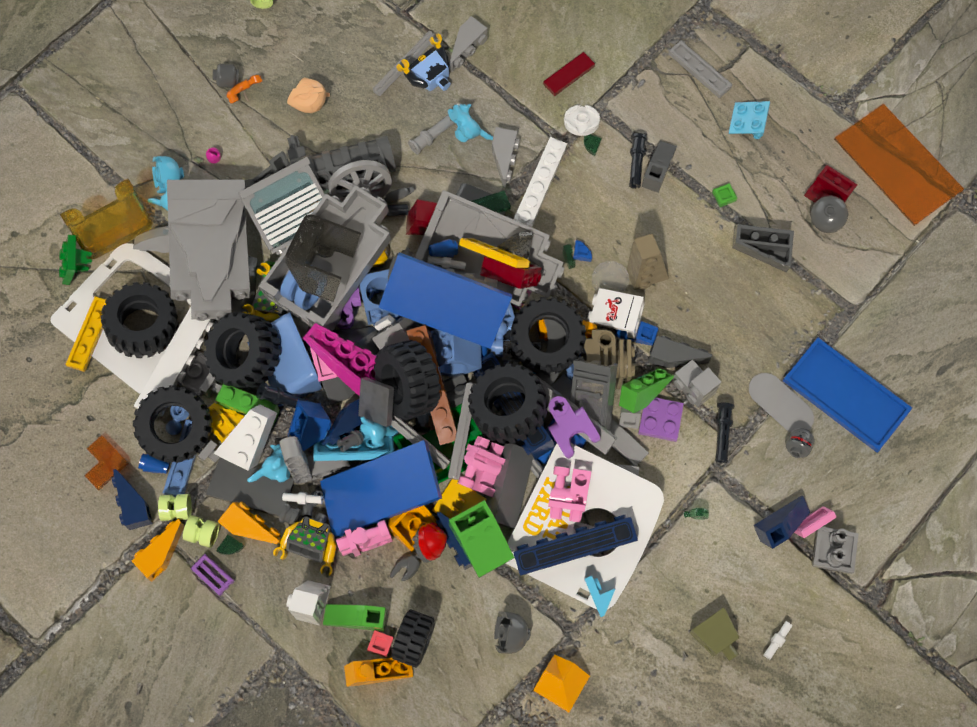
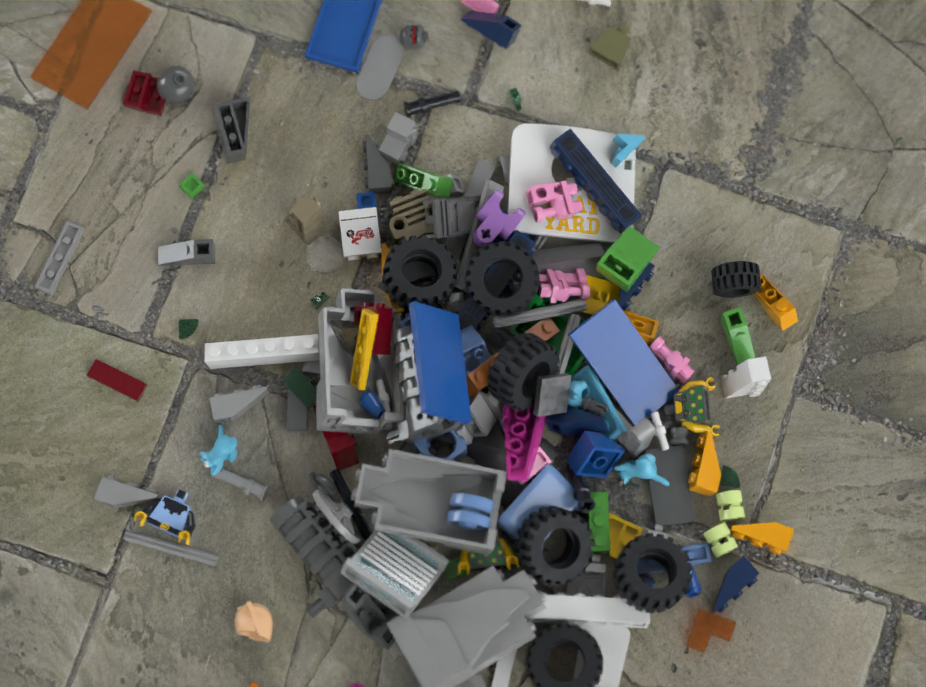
camera: 115 degrees left, 5 degrees up
medium lavender tile [190,554,235,596] -> none
white wedge [214,405,277,471] -> none
clear smoke windscreen [284,214,361,302] -> none
coral plate [367,630,394,658] -> none
dark grey hand [390,554,420,581] -> none
red hair [412,523,447,563] -> none
dark grey cylinder [494,611,531,654] -> none
light orange slope [533,654,590,713] -> none
white tile [564,105,600,136] -> none
blue tile [573,240,592,262] -> none
black pin [629,133,647,189] -> none
medium lavender plate [638,398,684,442] -> none
medium azure hinge [729,101,770,139] -> none

